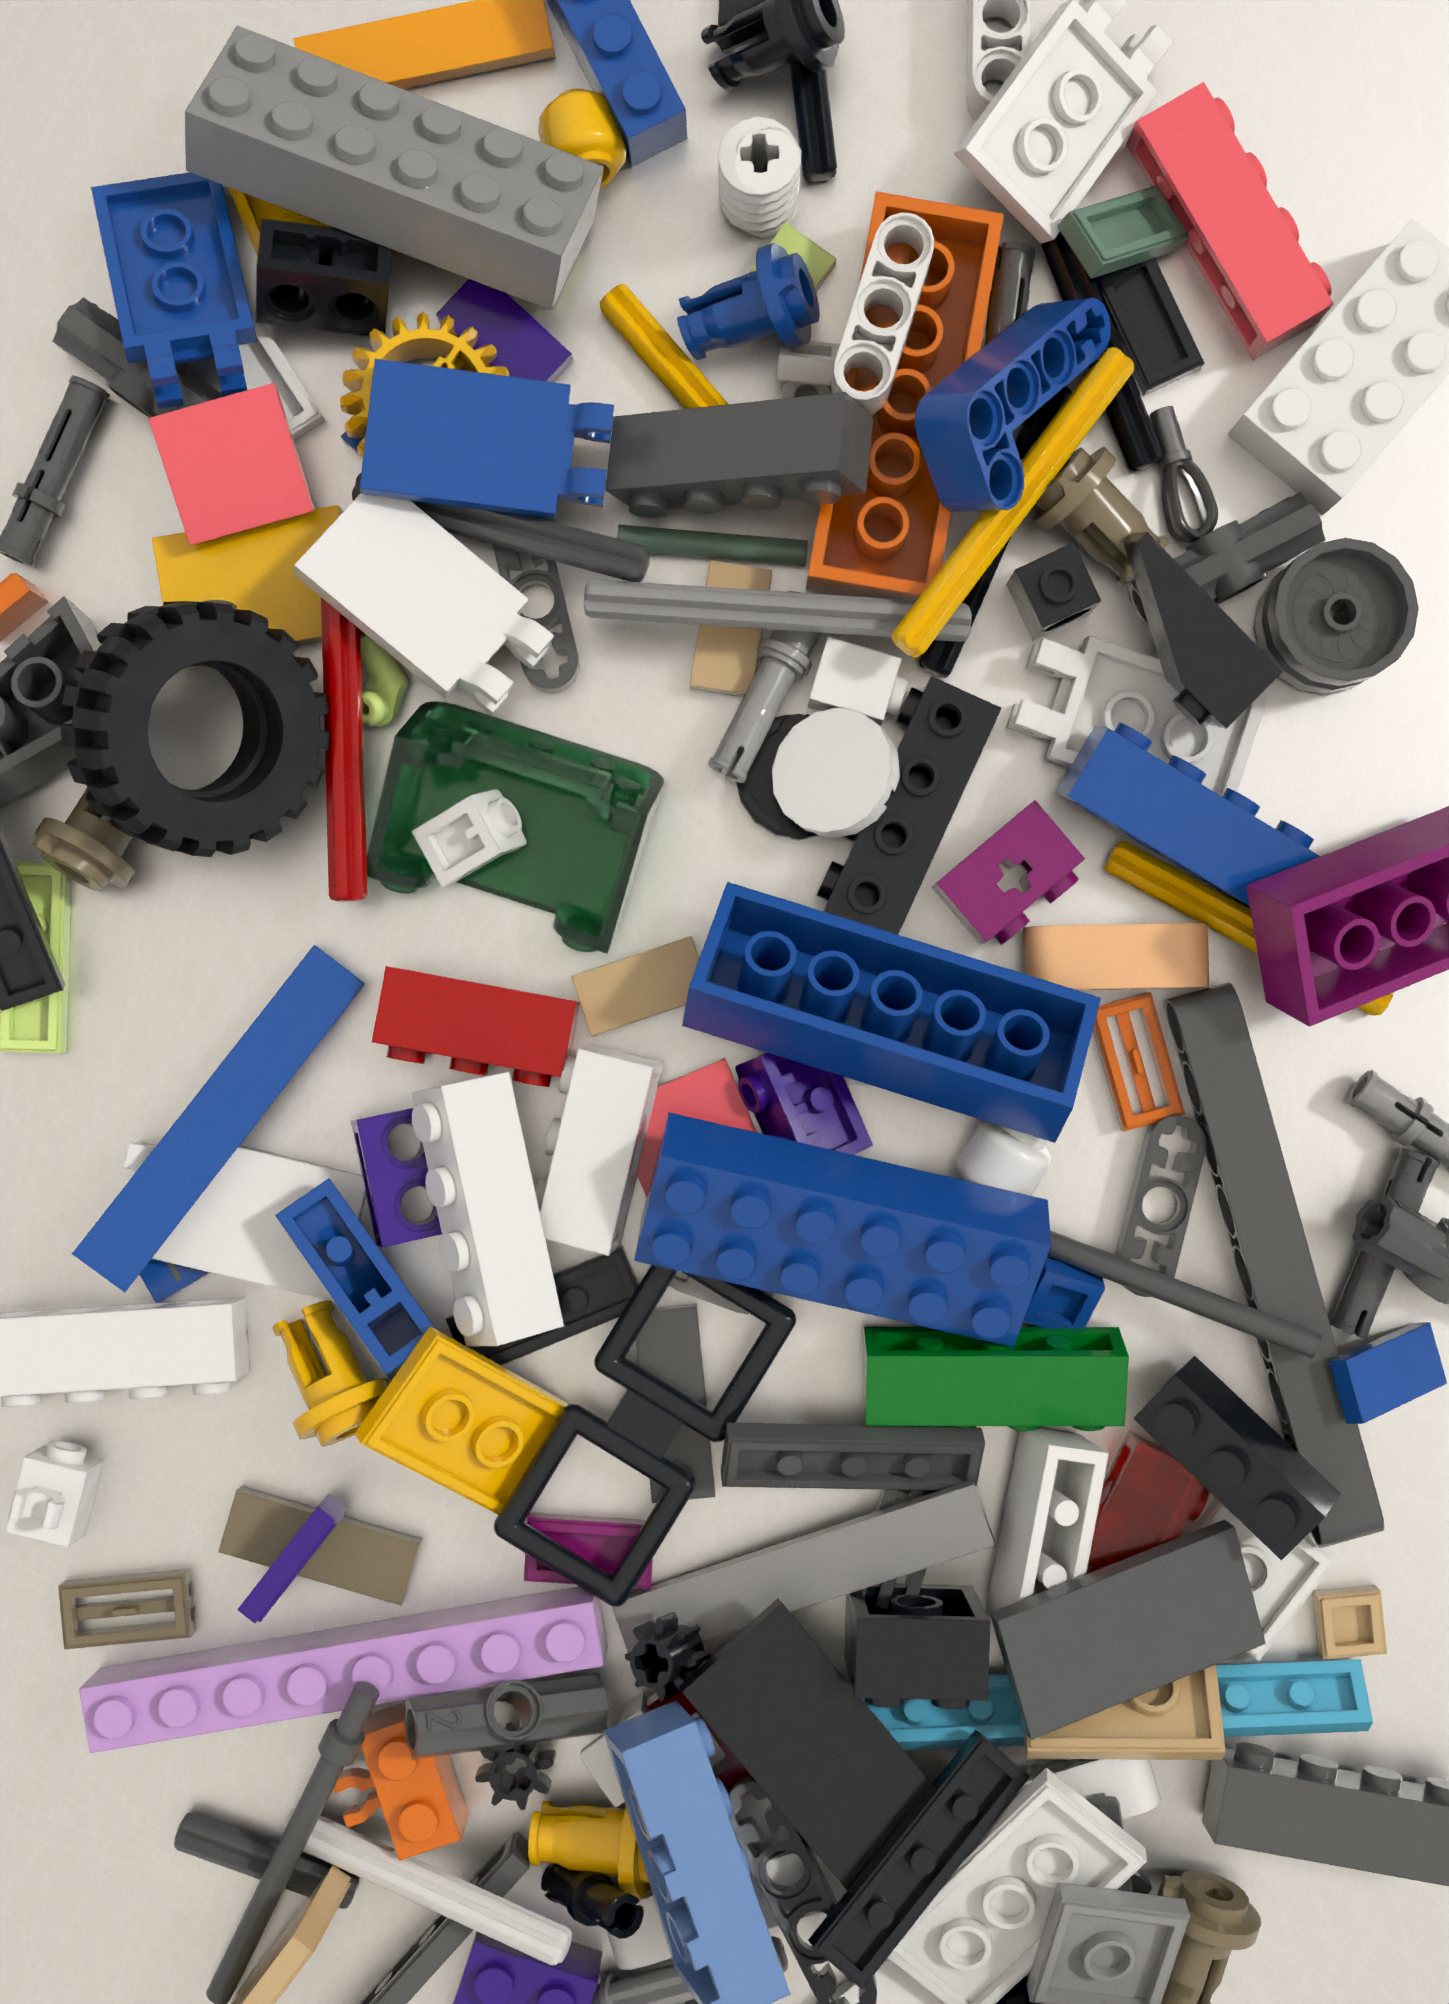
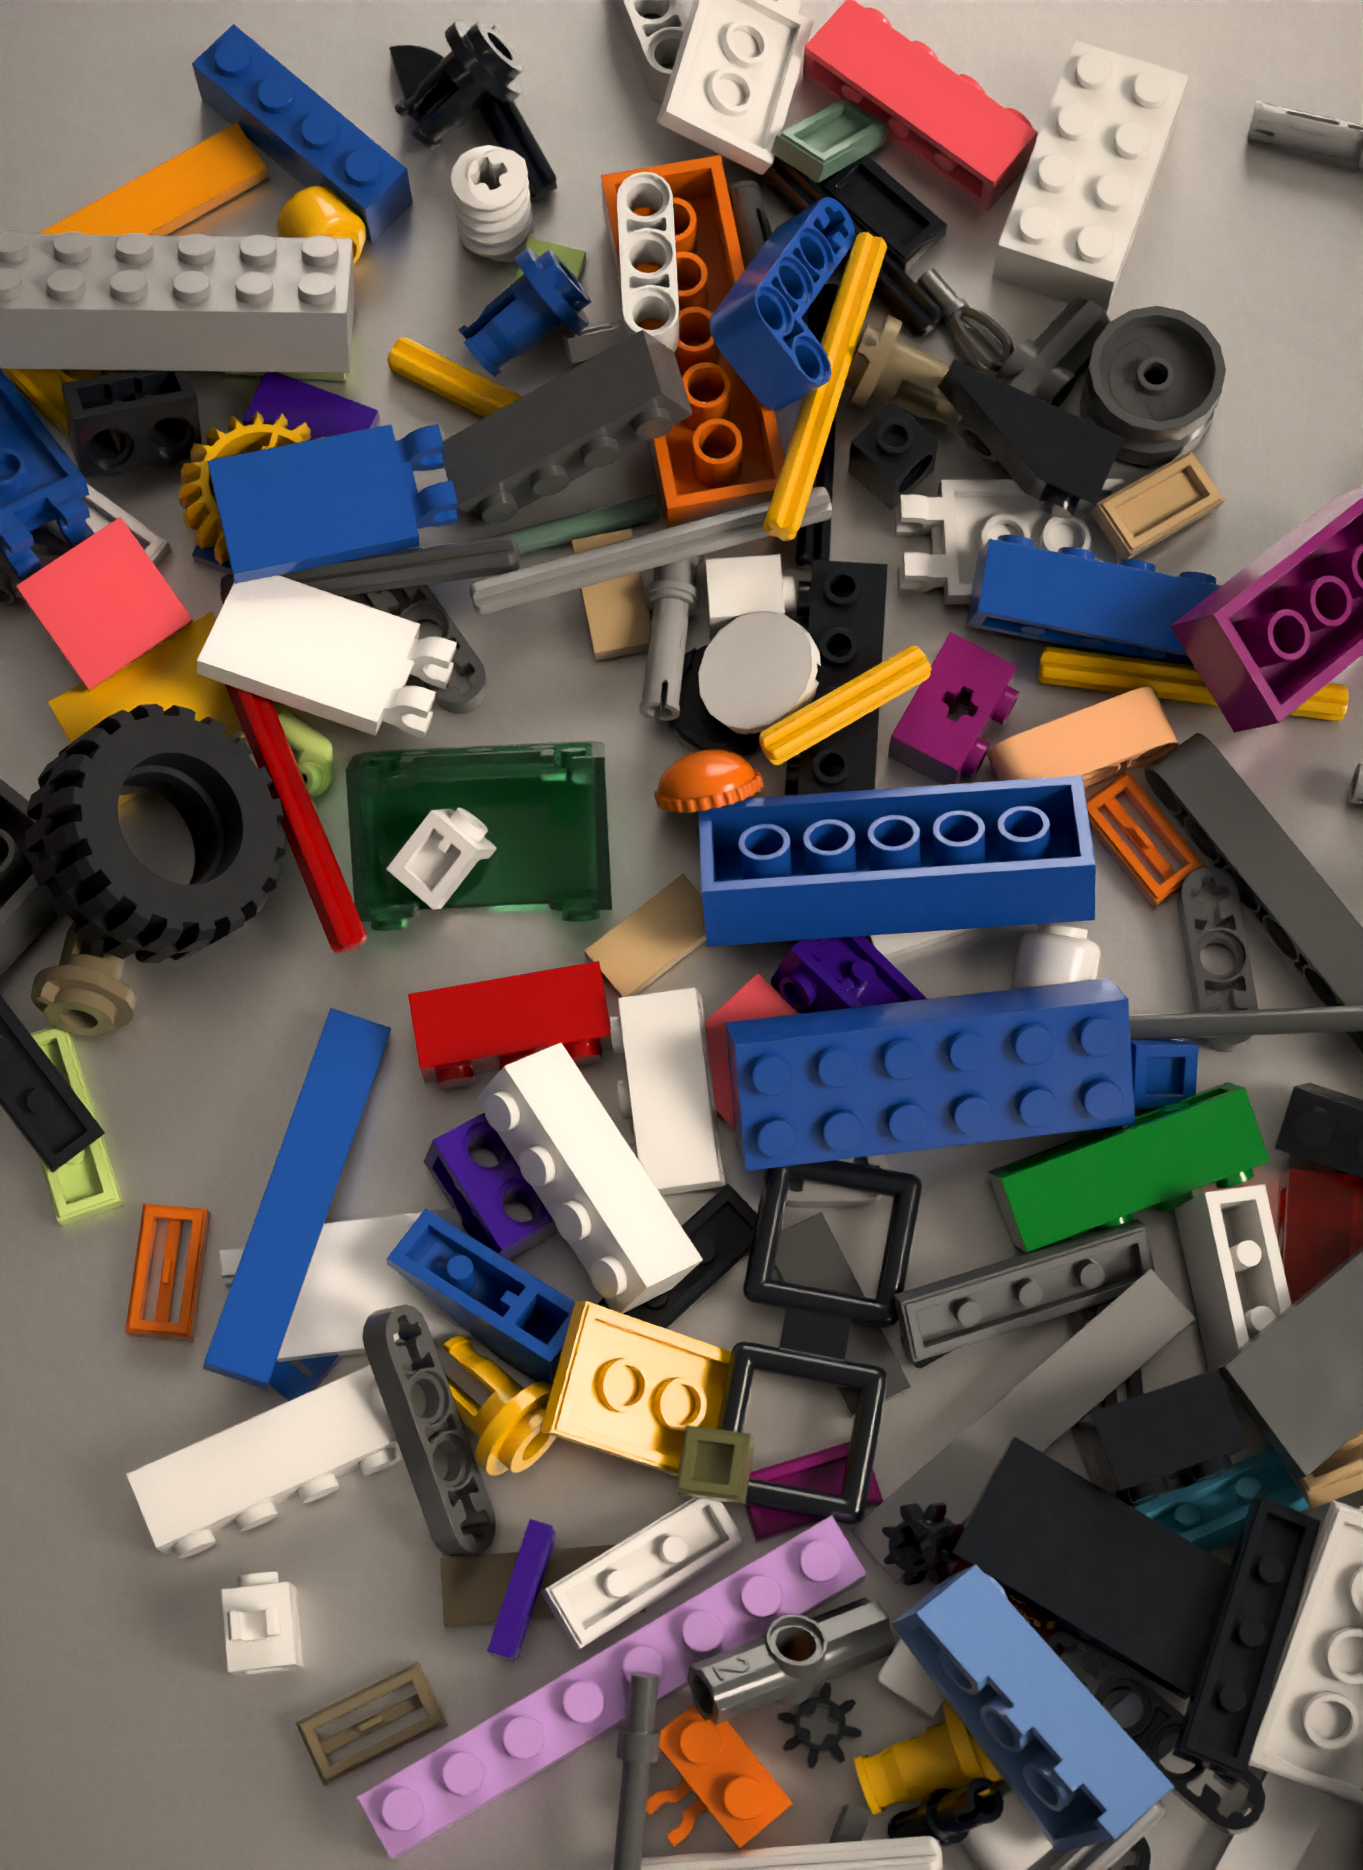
camera: 15 degrees left, 15 degrees down
none -> orange tile [125,1203,211,1342]
none -> dark grey beam [362,1305,496,1556]
none -> white tile [540,1497,746,1651]
none -> orange hat [654,749,764,813]
none -> olive tile [675,1425,756,1504]
none -> yellow axle [759,646,932,765]
none -> tan tile [1090,451,1225,560]

